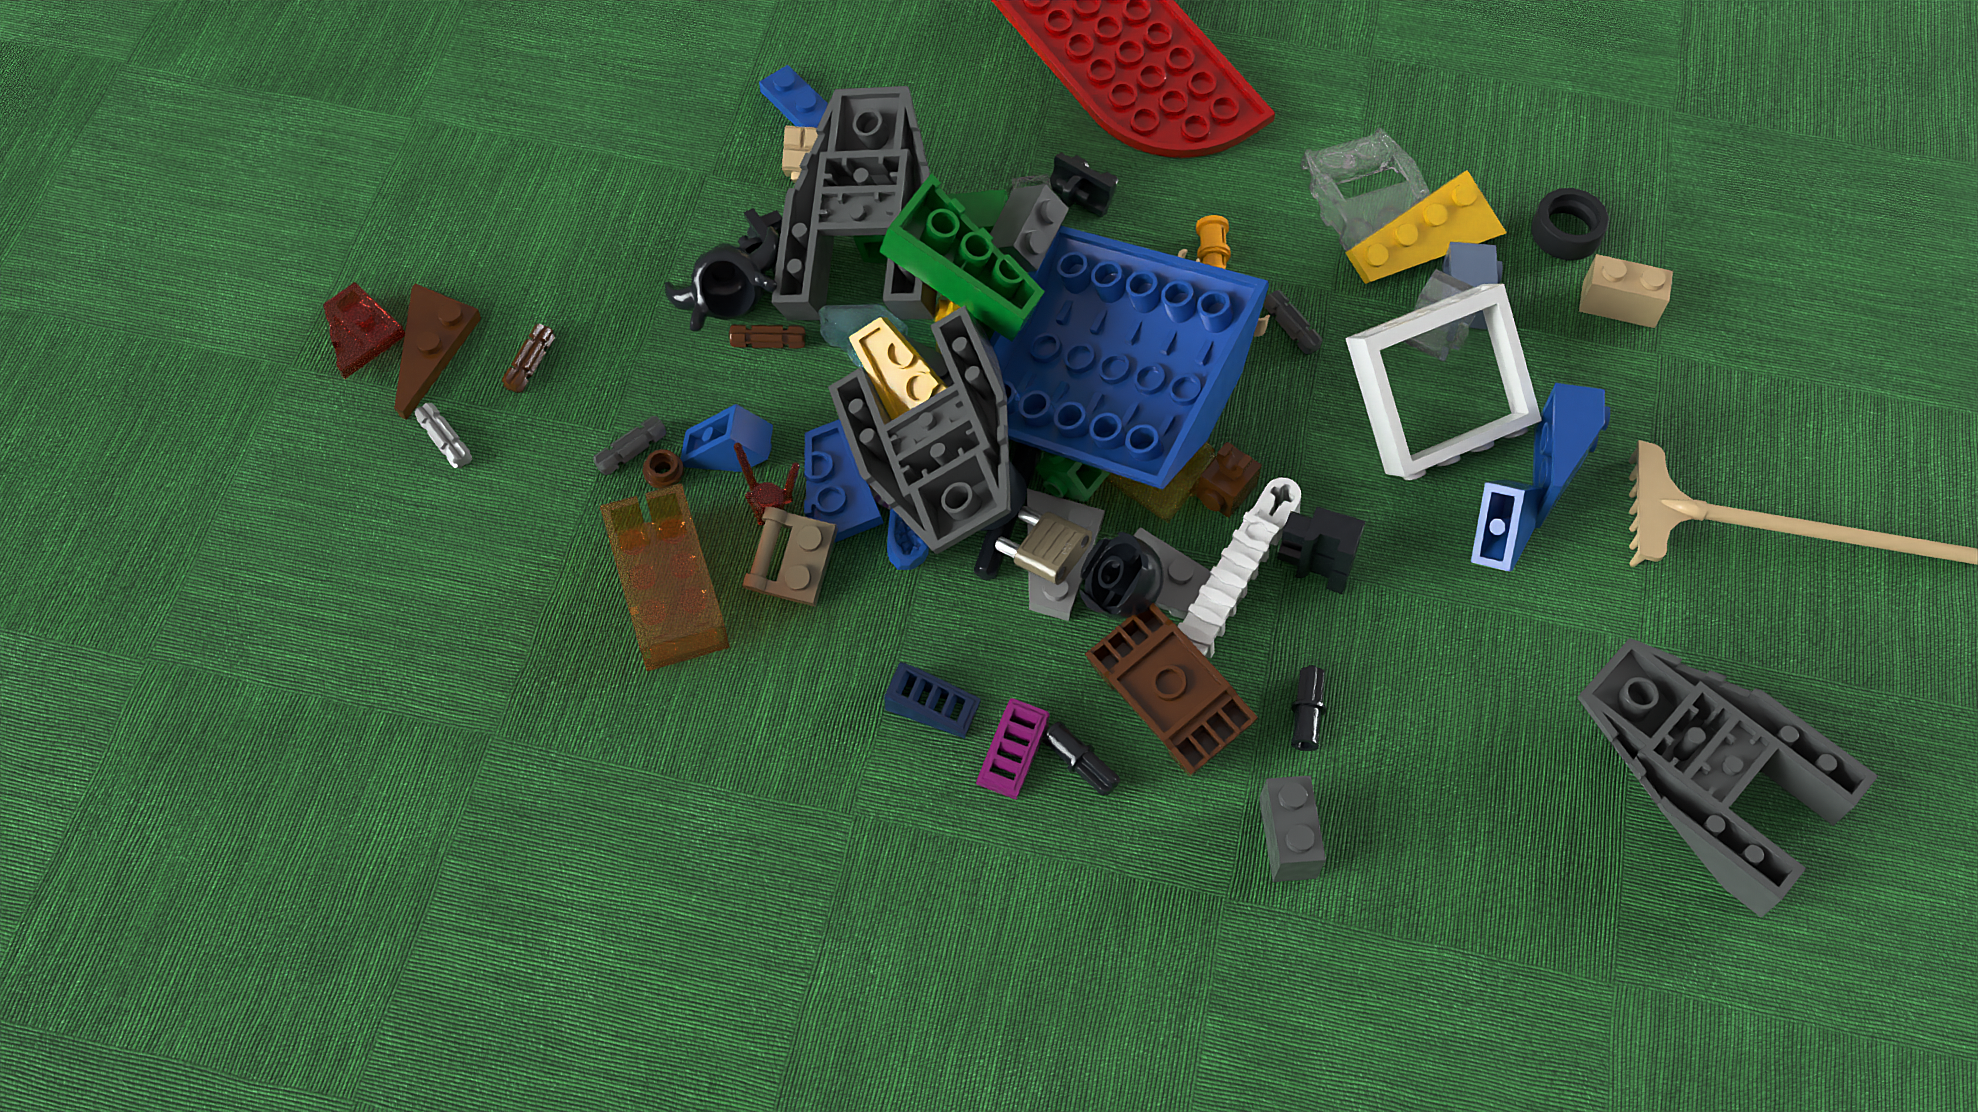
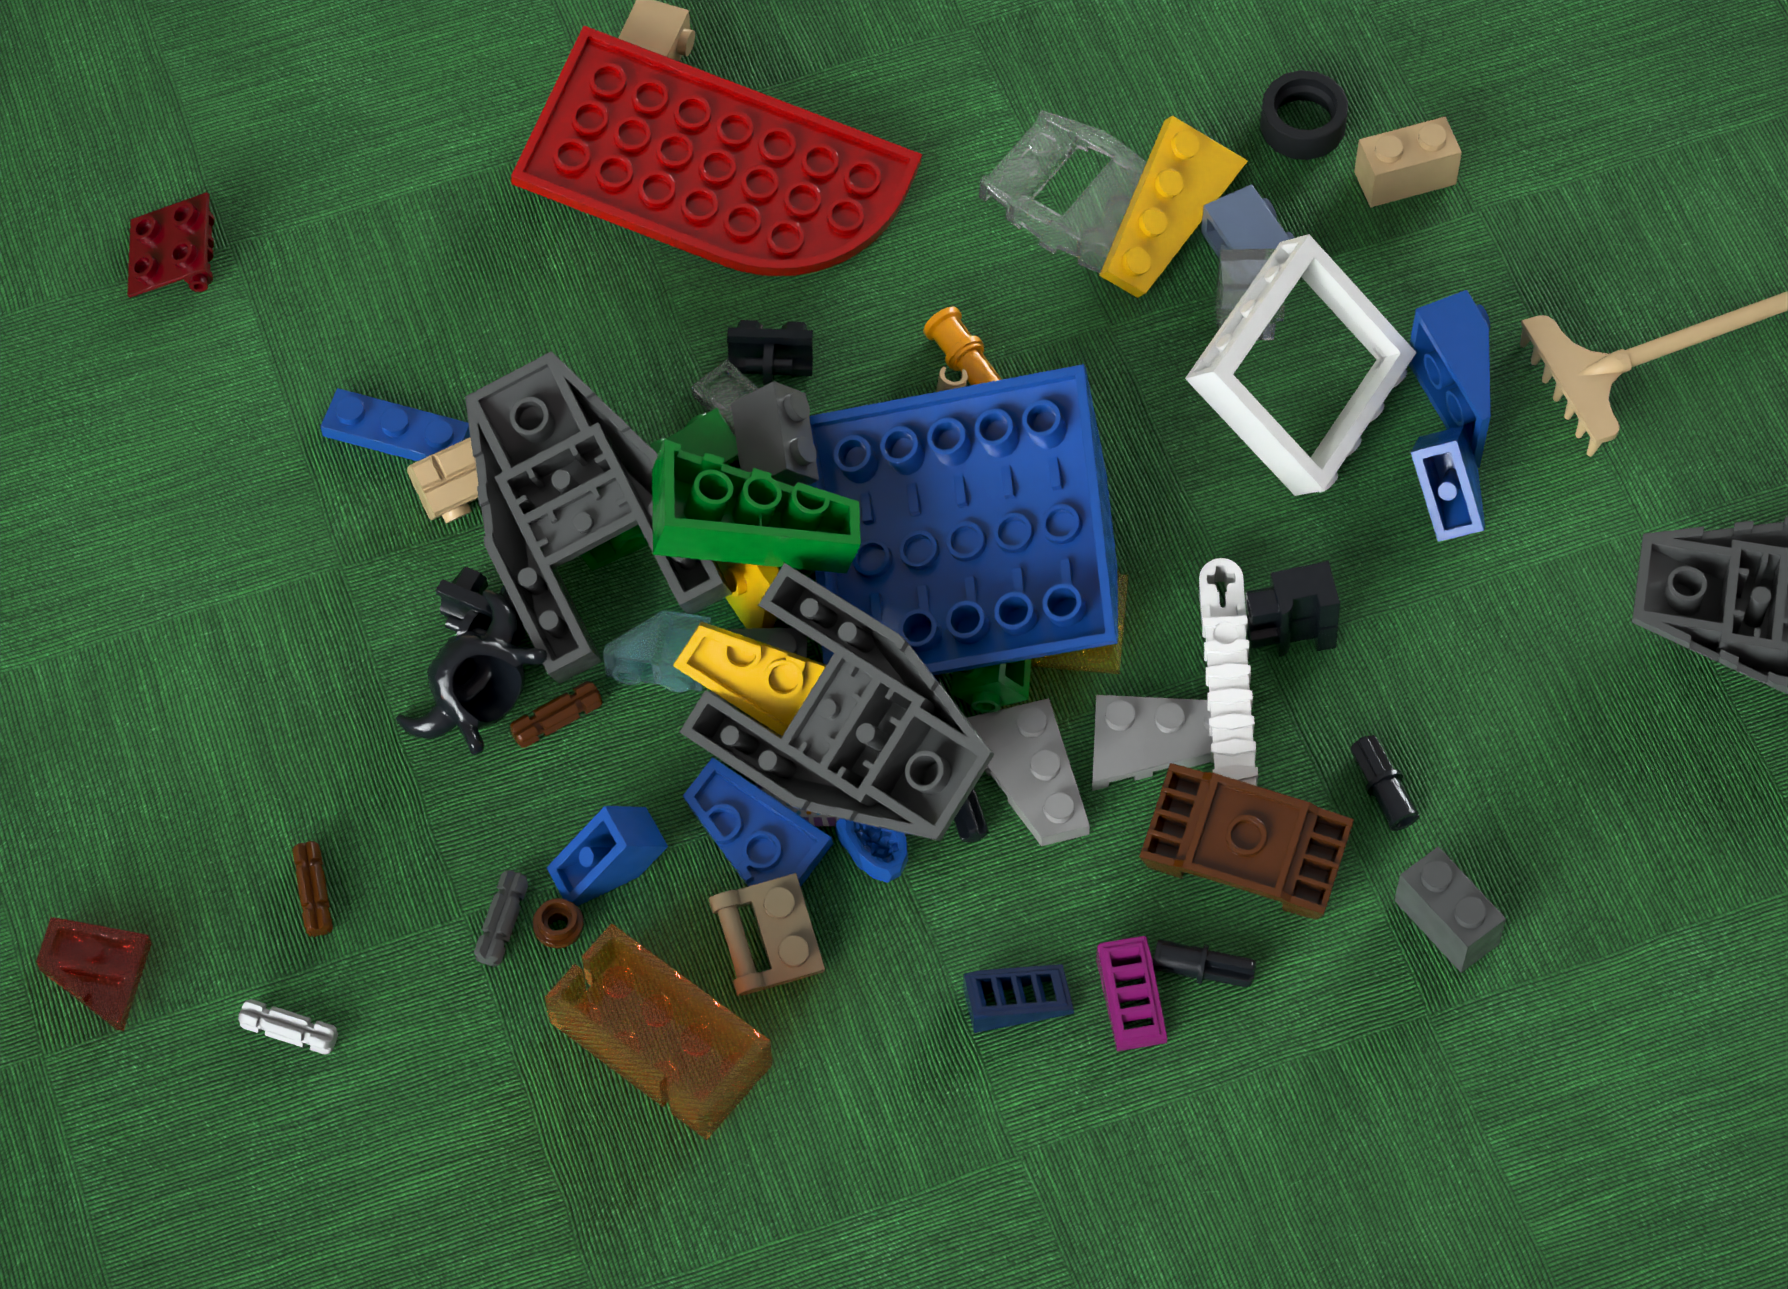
camera: 30 degrees left, 0 degrees up
reddish brown wing [394,283,481,420] -> none
clear red plant [734,443,800,525] -> none
dark tan piece [995,506,1092,585] -> none
black cylinder [1080,532,1164,620] -> none
reddish brown brick [1196,442,1262,518] -> none
dark grey axle [1264,290,1323,355] -> none

